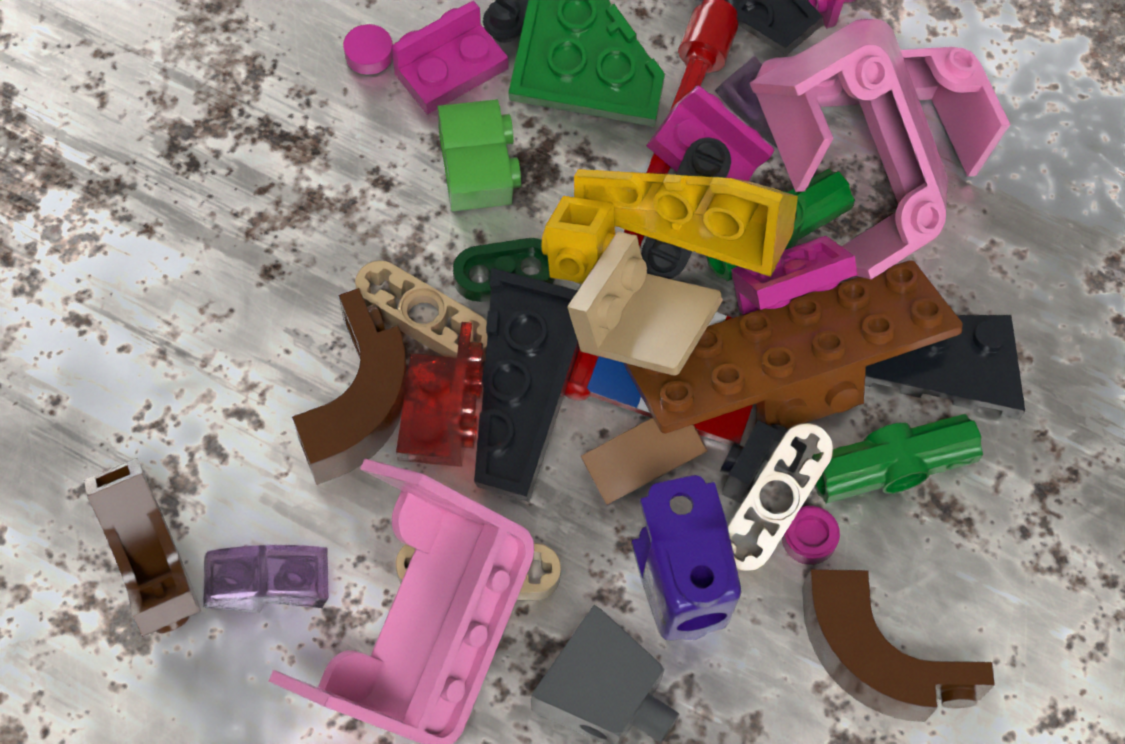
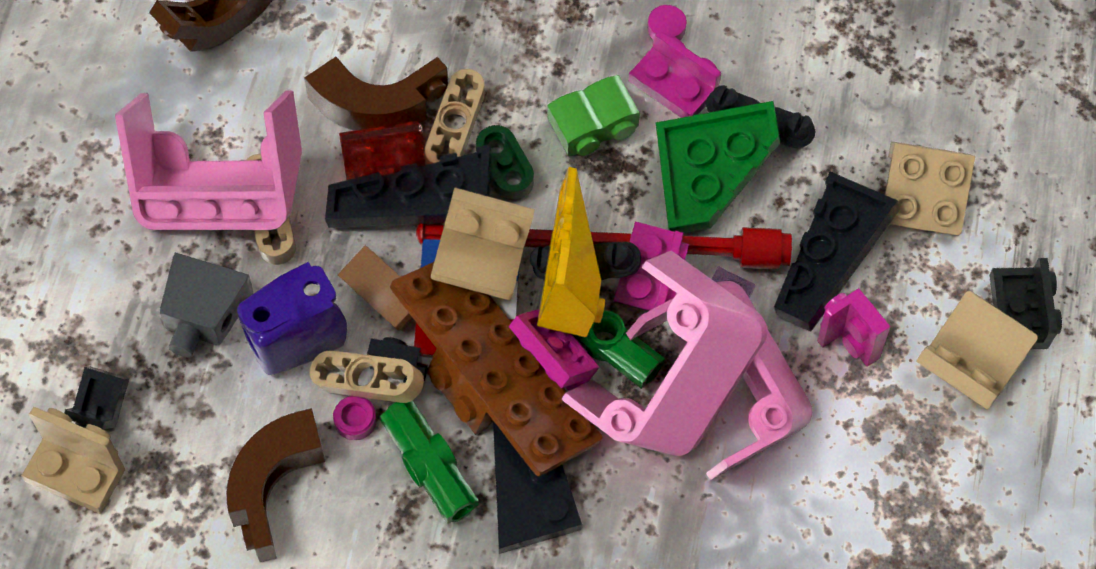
camera: 75 degrees right, 0 degrees up
clear purple slope [203,545,329,613] -> none
yellow brick [541,196,616,284] -> none

